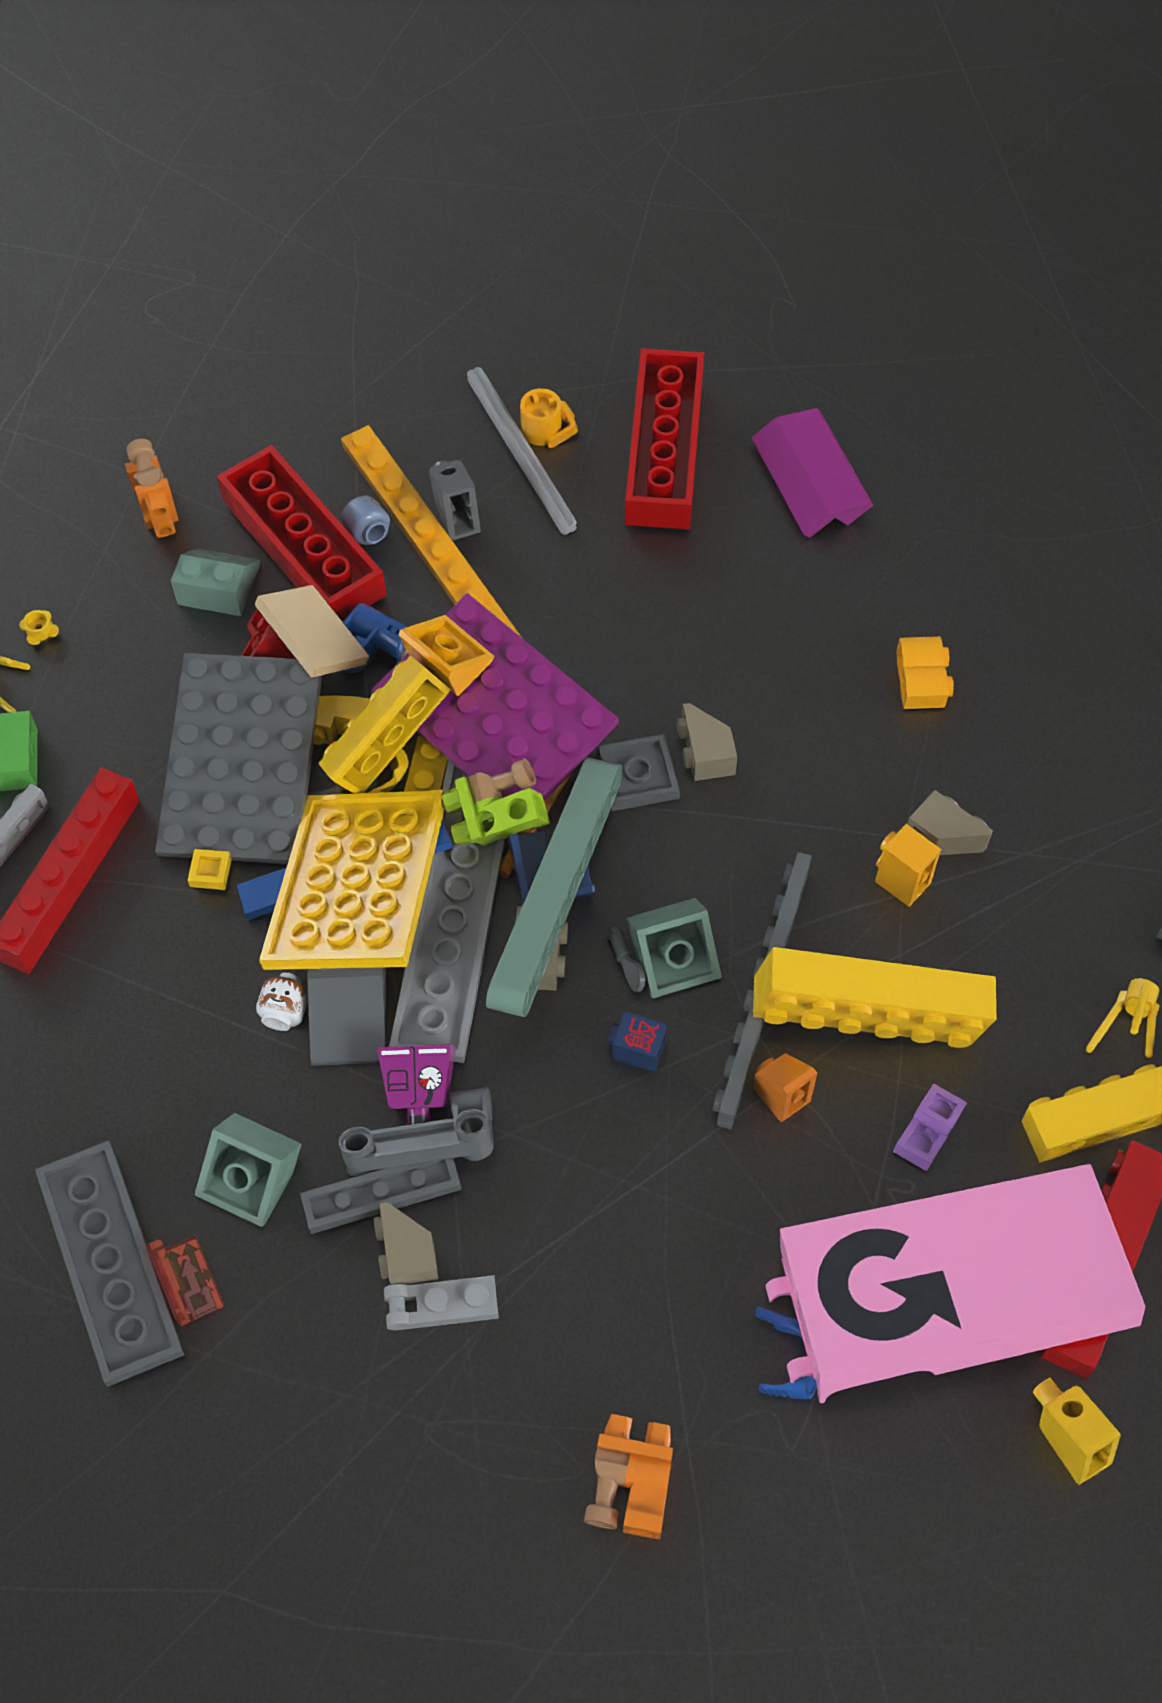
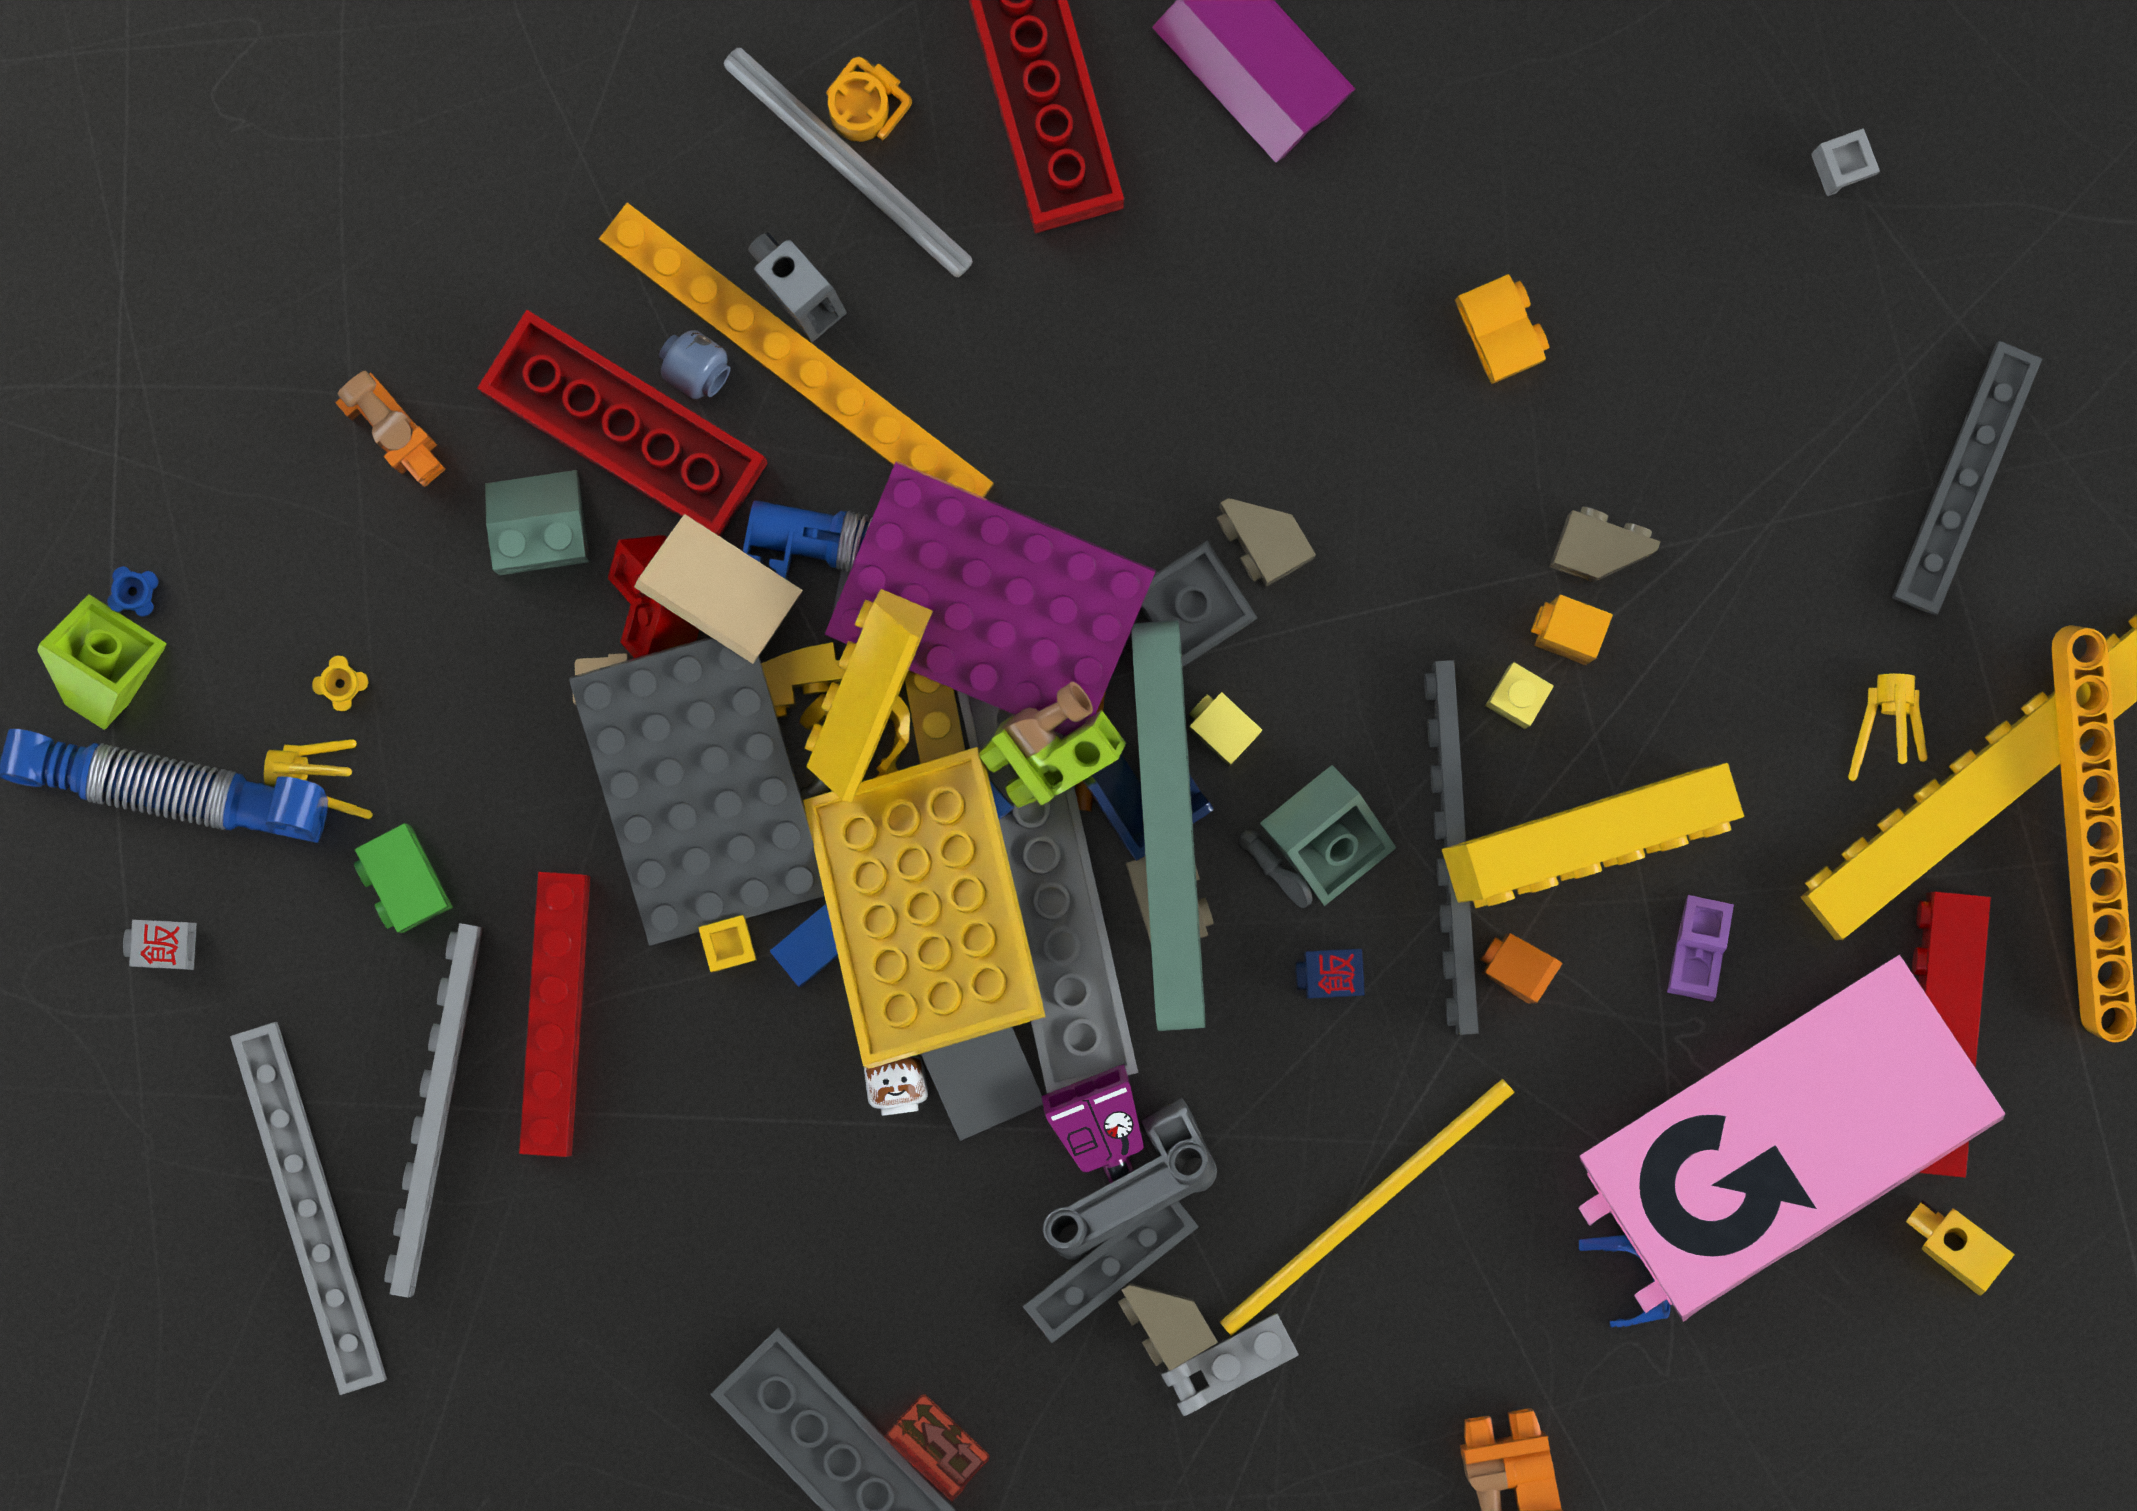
camera: 25 degrees left, 25 degrees up
sand green slope [194,1113,302,1227] -> none
light orange slope [399,615,494,697] -> none
none -> light yellow brick [1189,692,1262,767]
none -> yellow piece [1220,1079,1514,1336]
none -> light yellow brick [1485,662,1554,729]

